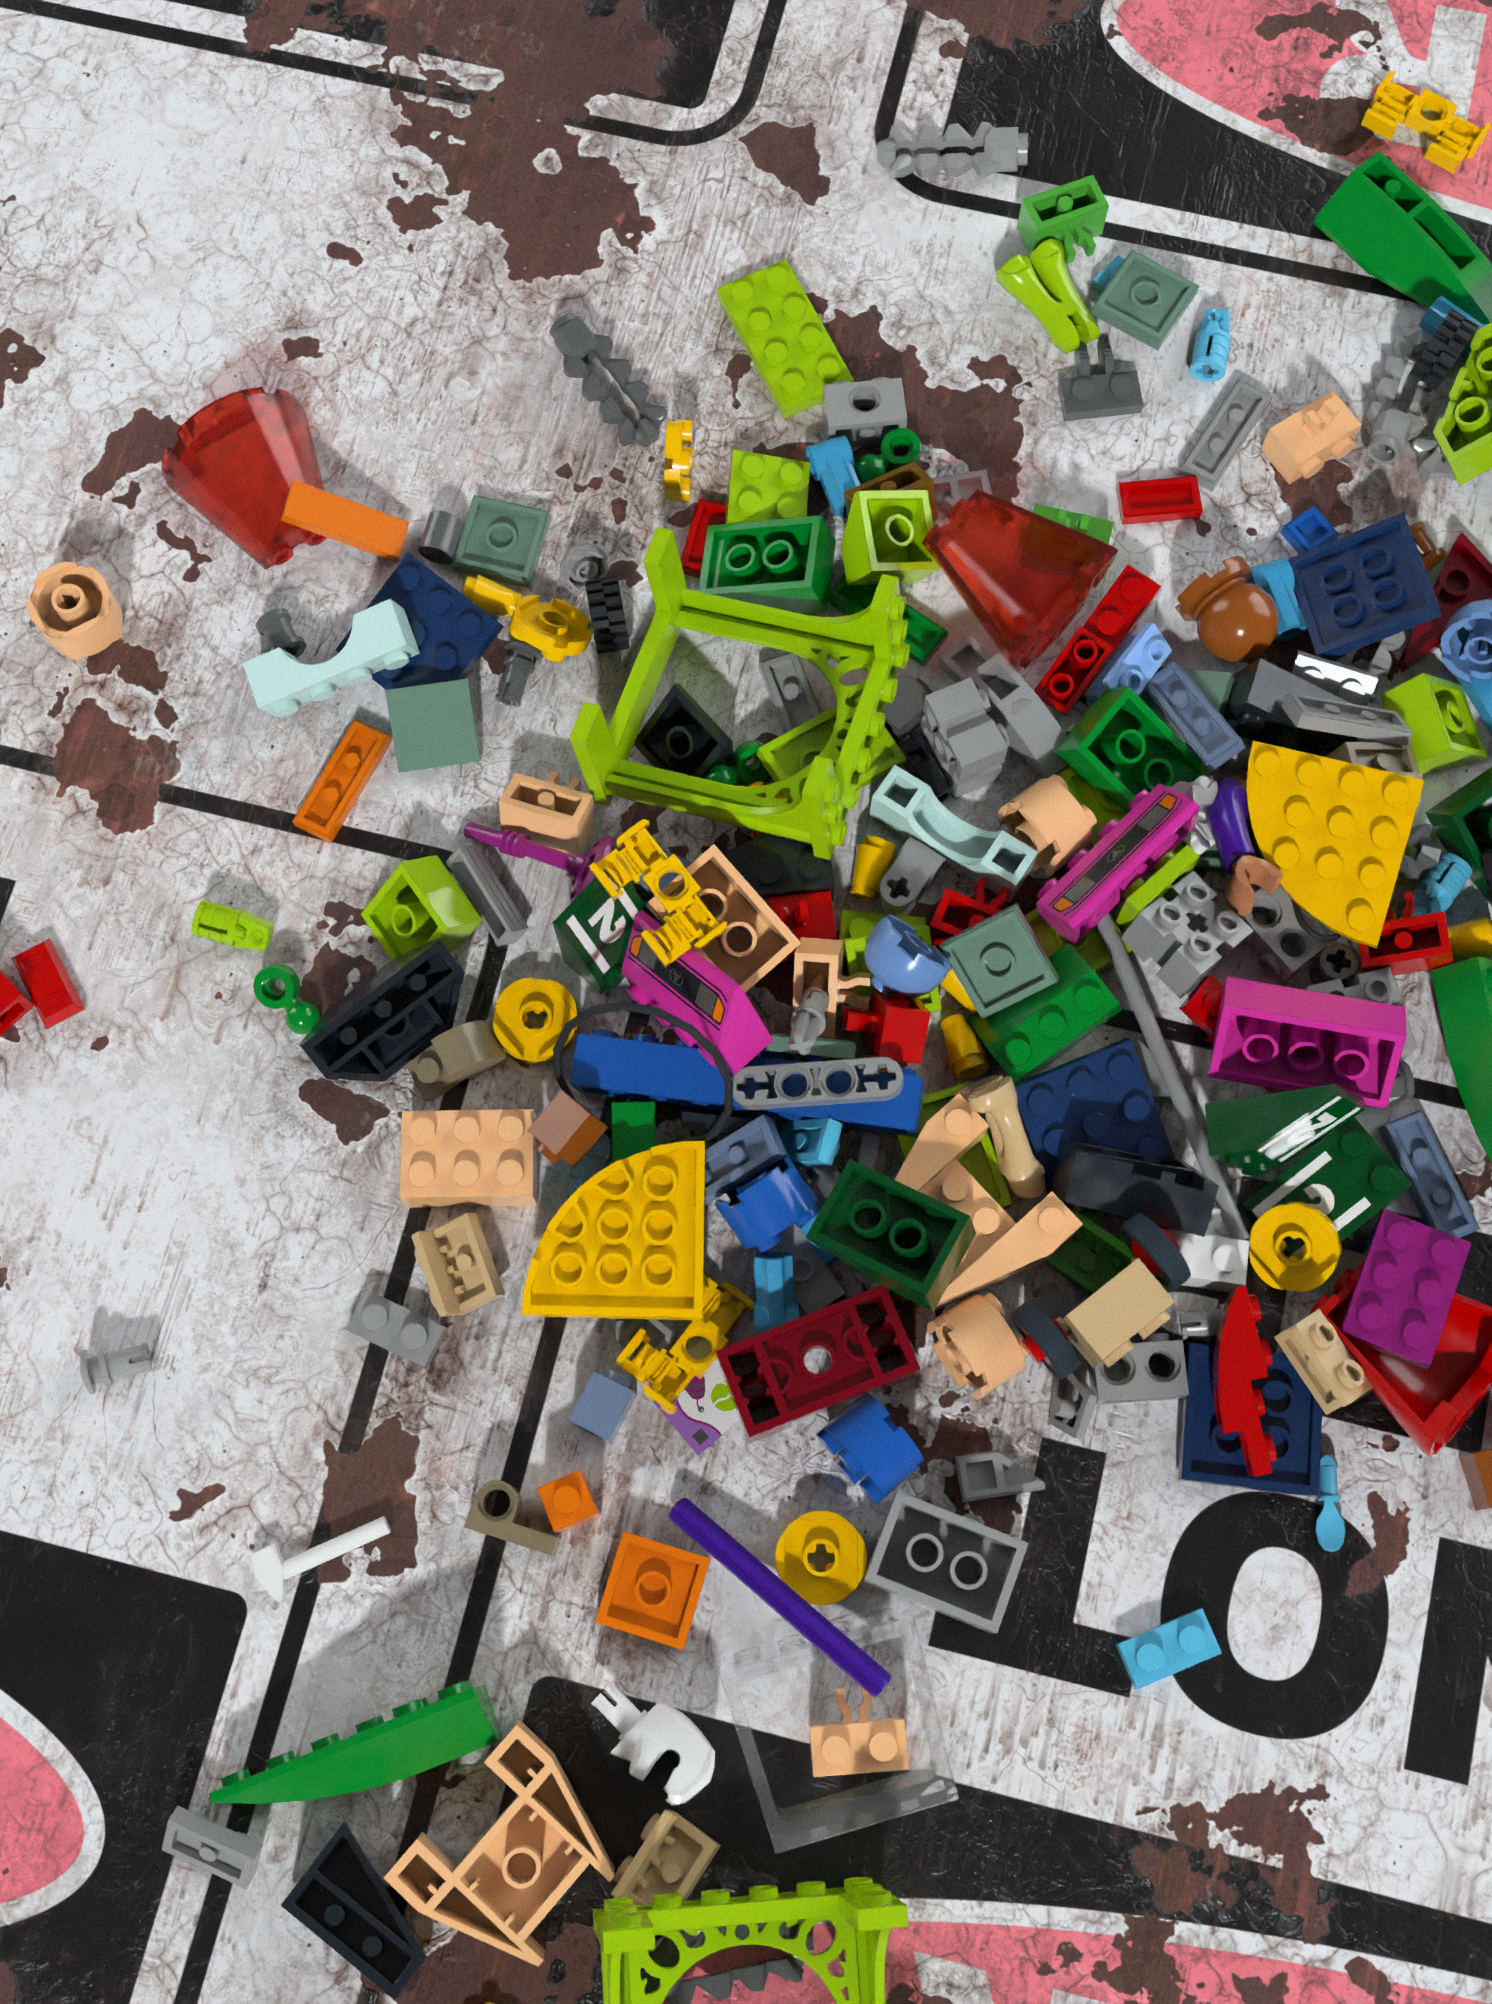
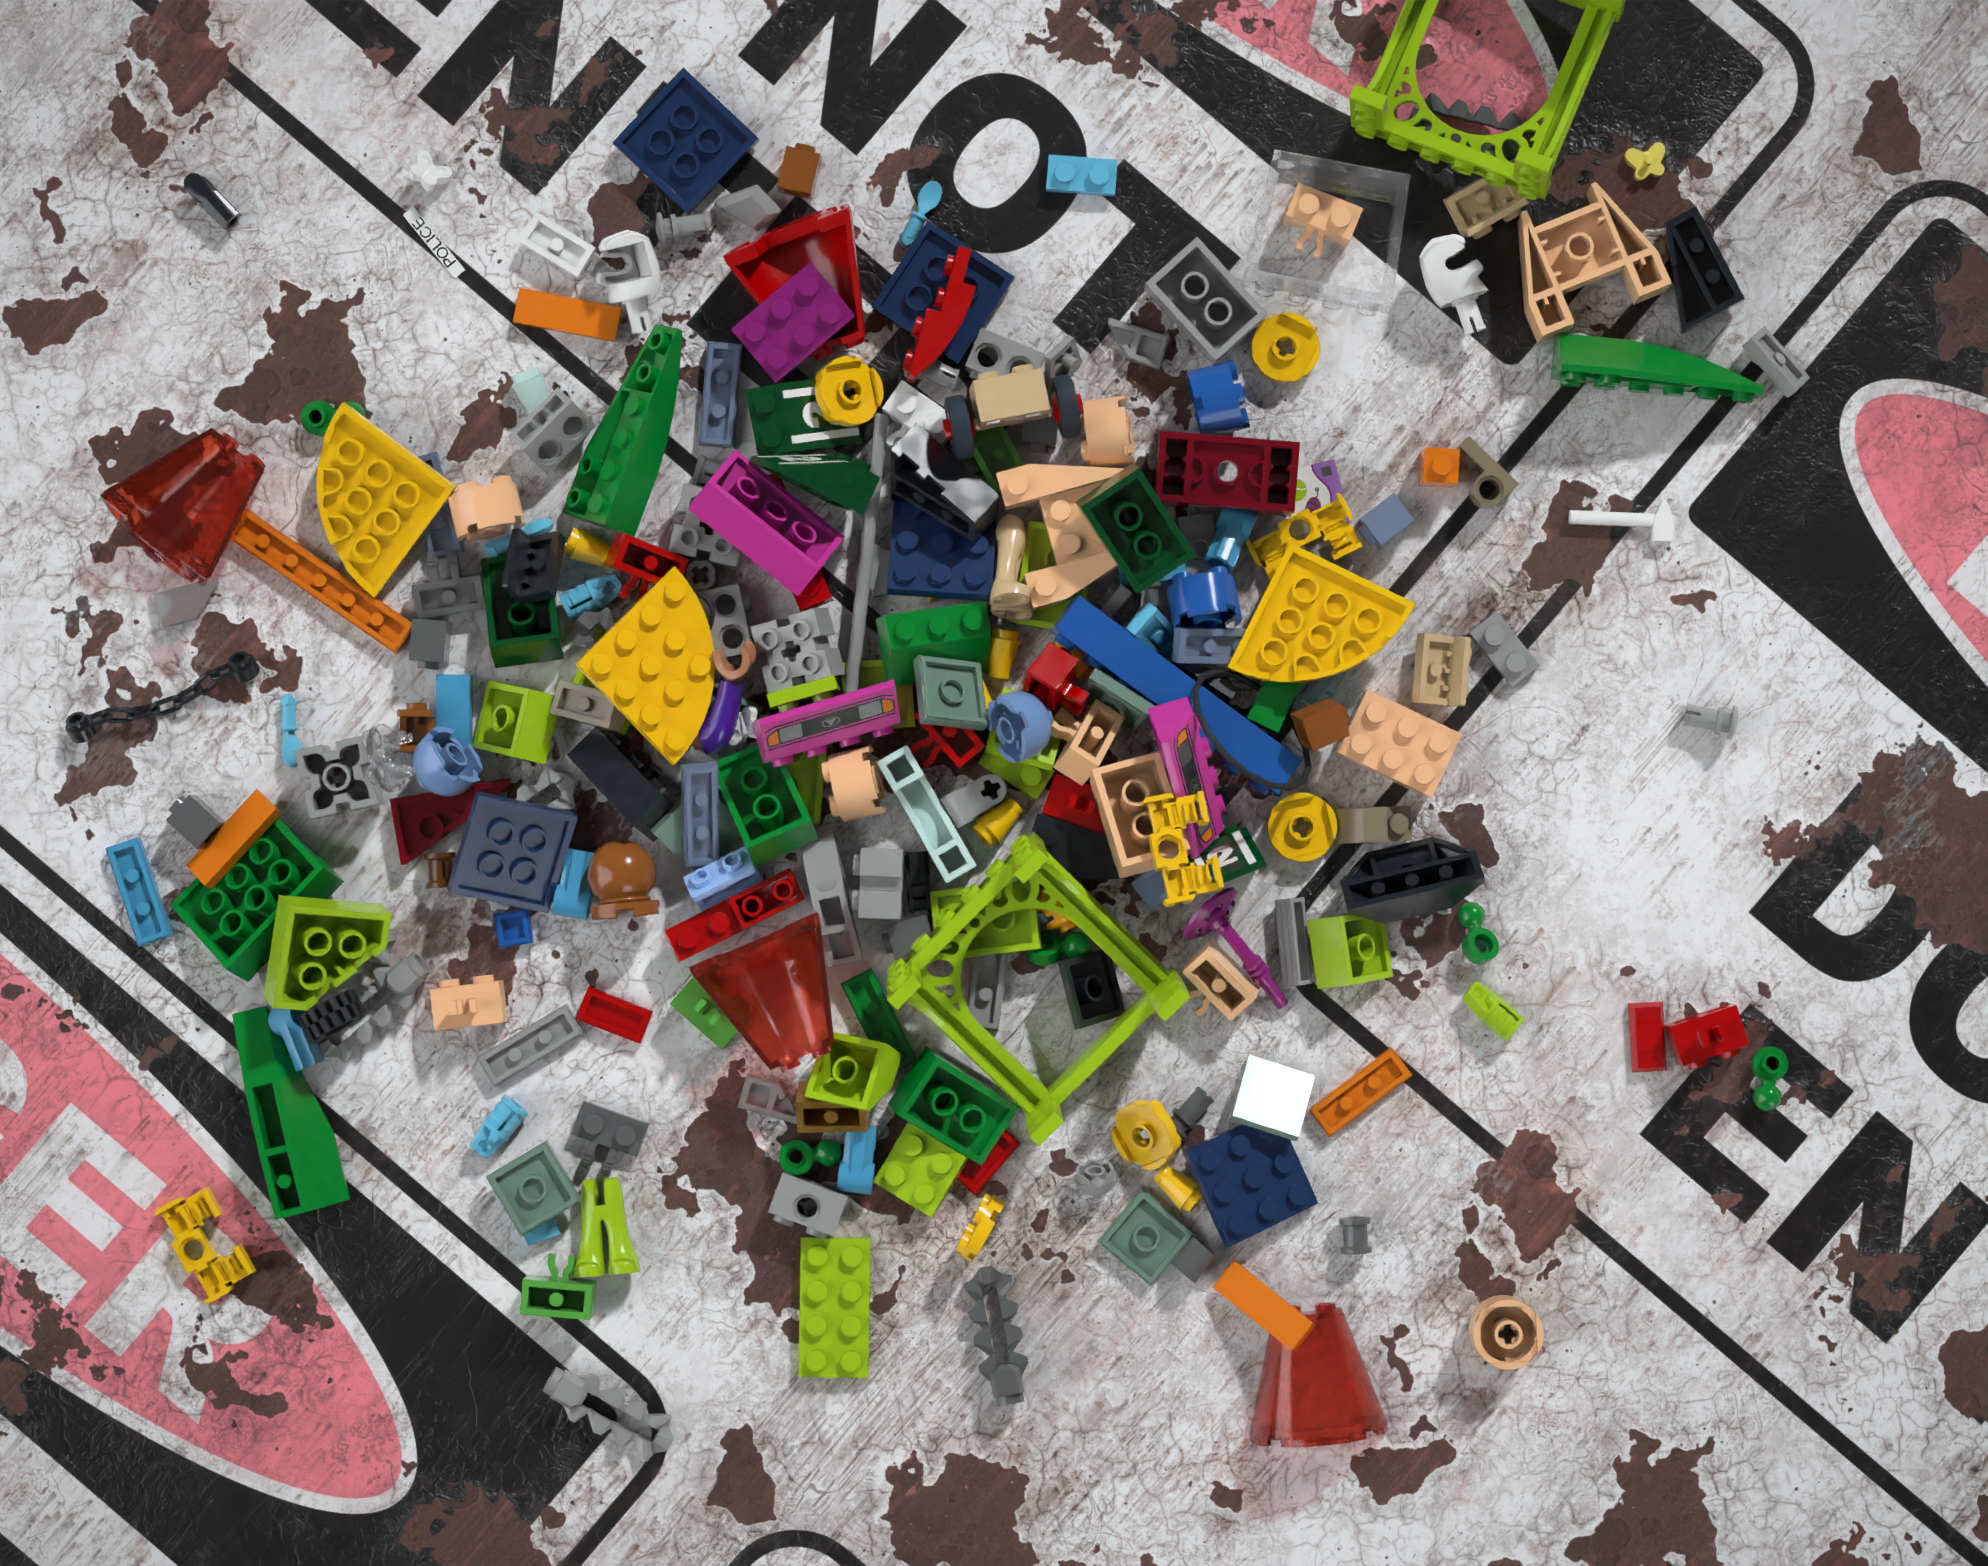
camera: 155 degrees left, 15 degrees up
light aqua arch [242,599,420,717] -> none
black tyre [584,575,630,654] -> none
orange plate [595,1531,711,1650] -> none
dark purple axle [668,1498,891,1697] -> none
light grey beam [732,1057,905,1110] -> none
light grey axle [788,988,830,1055] -> none
light grey plate [1167,776,1218,809] -> none
tan bracket [1274,1309,1373,1415] -> none
light grey tile [1281,693,1413,746] -> none
light grey plate [1289,650,1378,706] -> none

